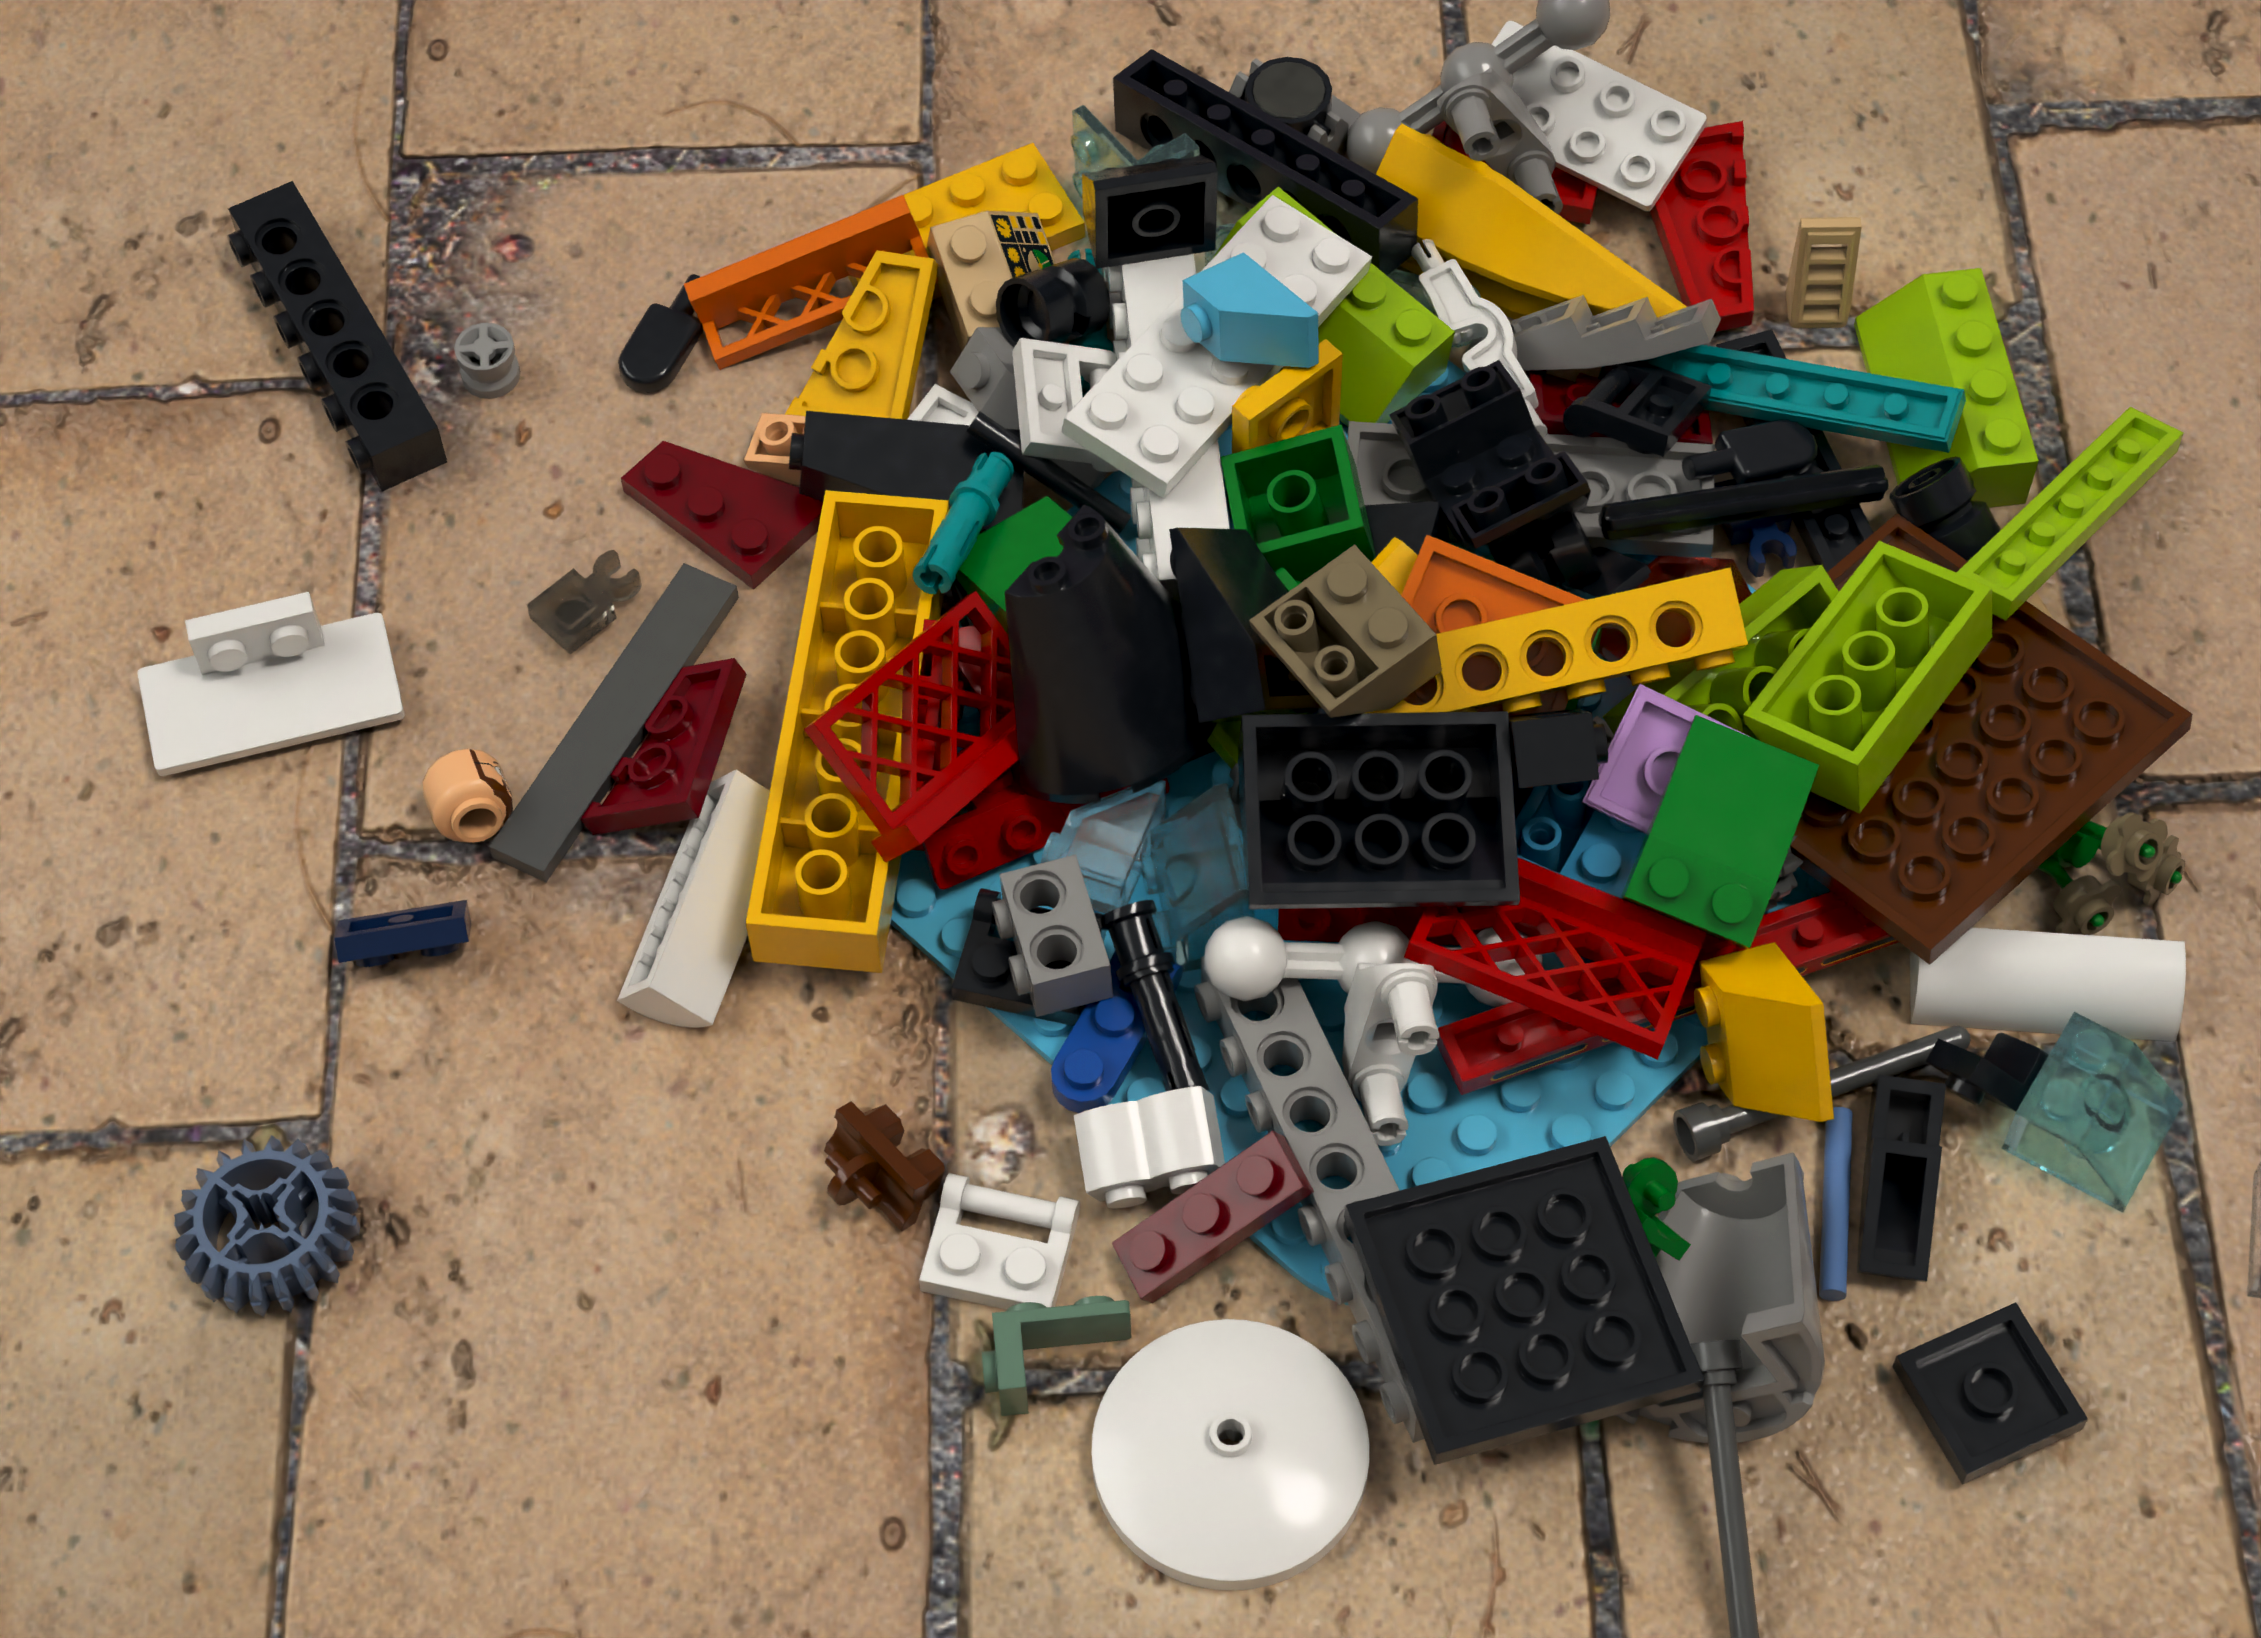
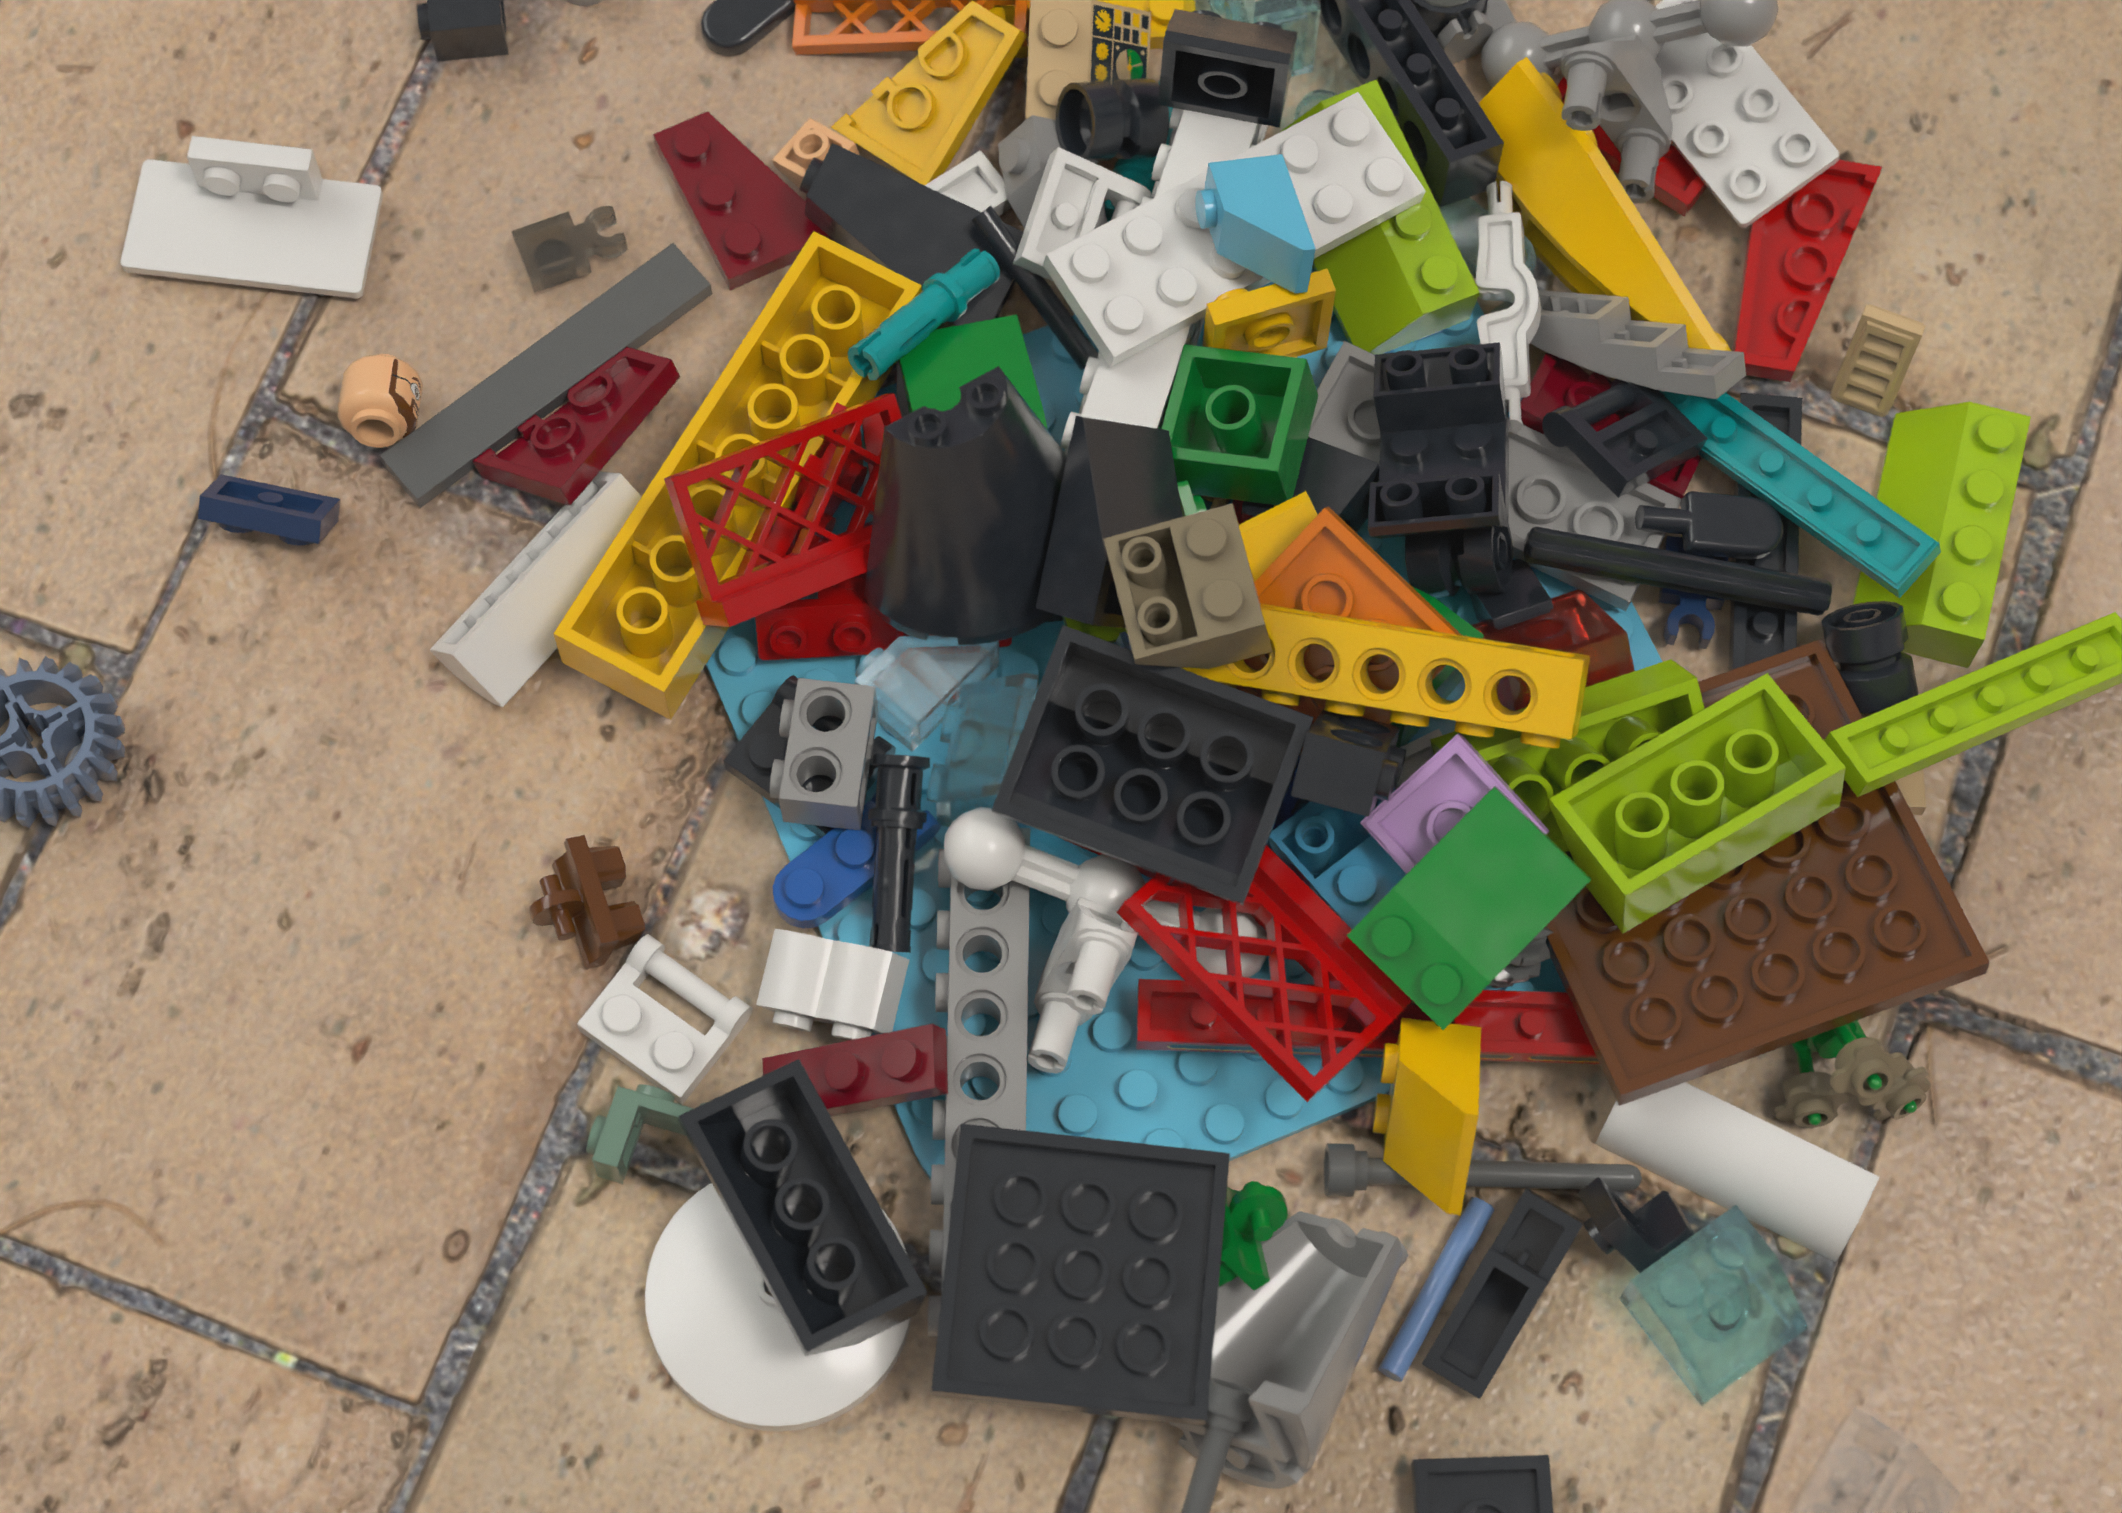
camera: 20 degrees right, 10 degrees up
none -> black slope [678,1059,927,1356]

